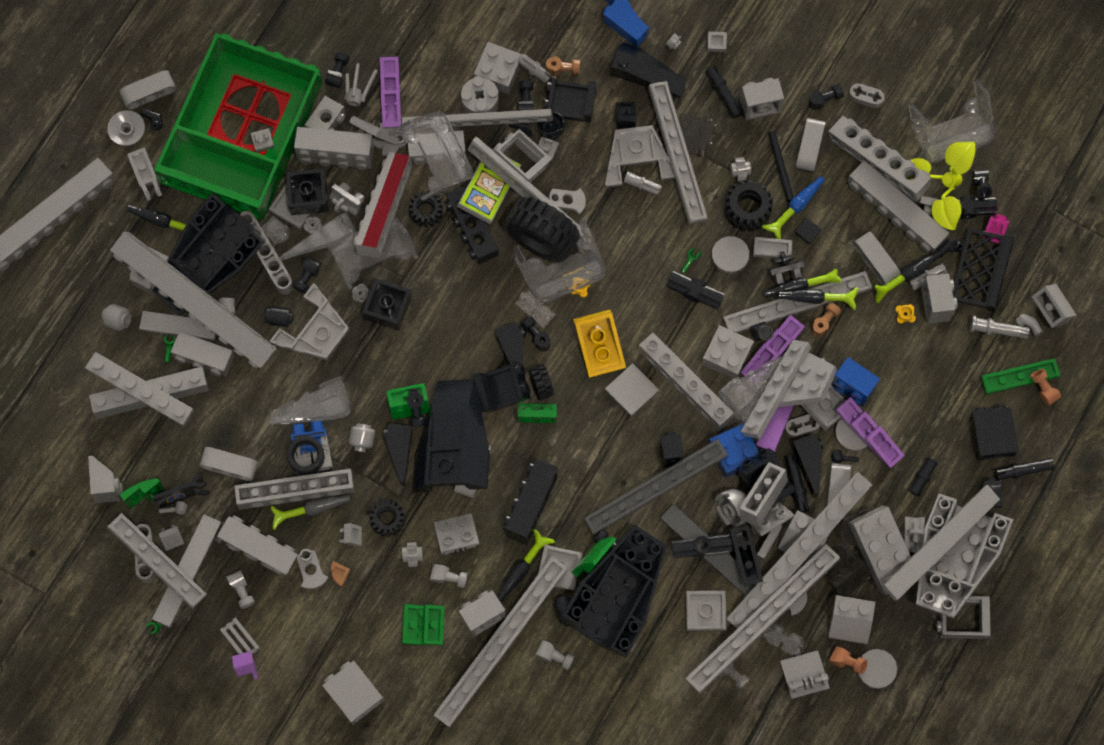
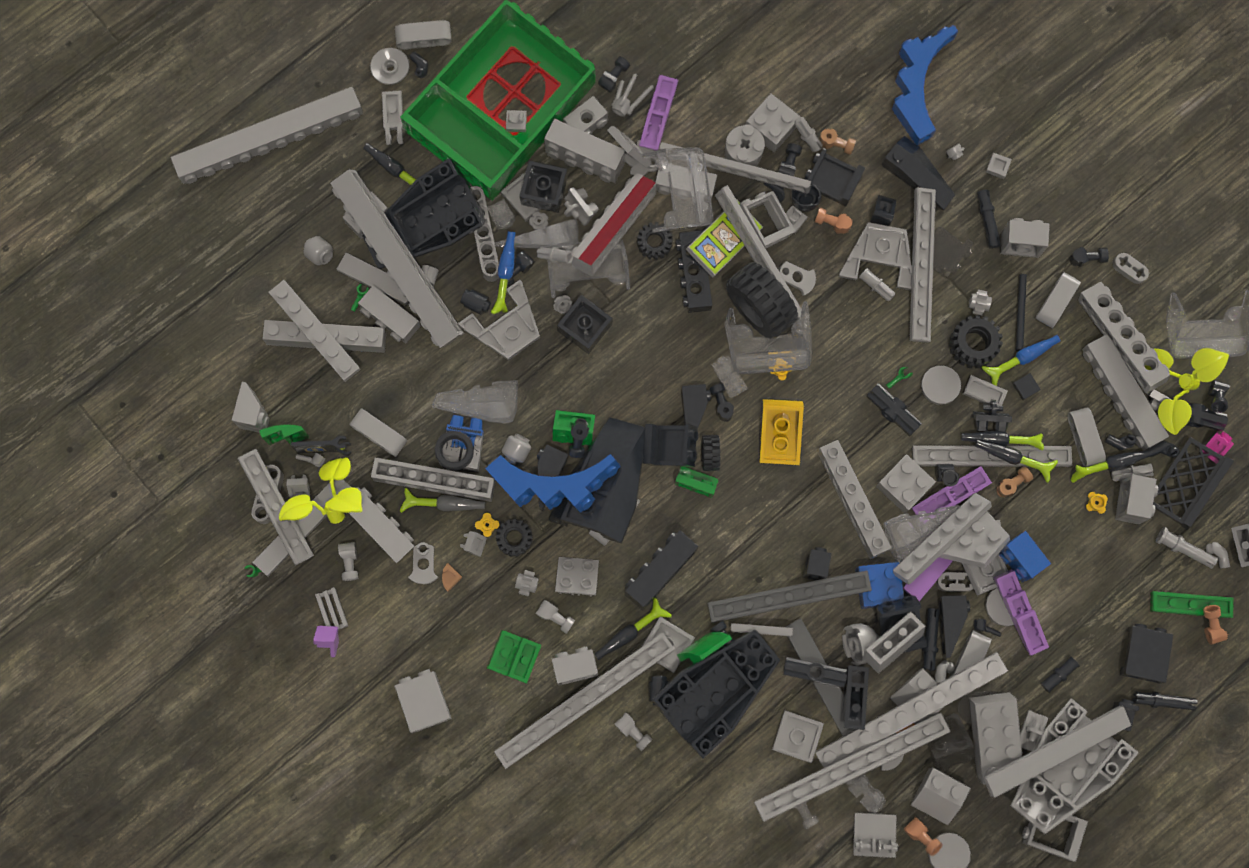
camera: 15 degrees right, 5 degrees up
light grey tile [605,363,659,417] -> none
light grey hinge [747,502,795,536] -> none
light grey tile [757,525,782,562] -> none
none -> neon yellow plant [279,458,362,524]
none -> yellow plate [475,513,499,537]
none -> blue arch [485,454,621,513]
none -> blue piece [491,231,516,314]
none -> light grey axle [537,247,573,264]
none -> light grey tile [731,623,794,636]
none -> nougat leg [815,208,852,234]
none -> light grey arm [935,660,954,684]
none -> black arm [1105,434,1136,451]

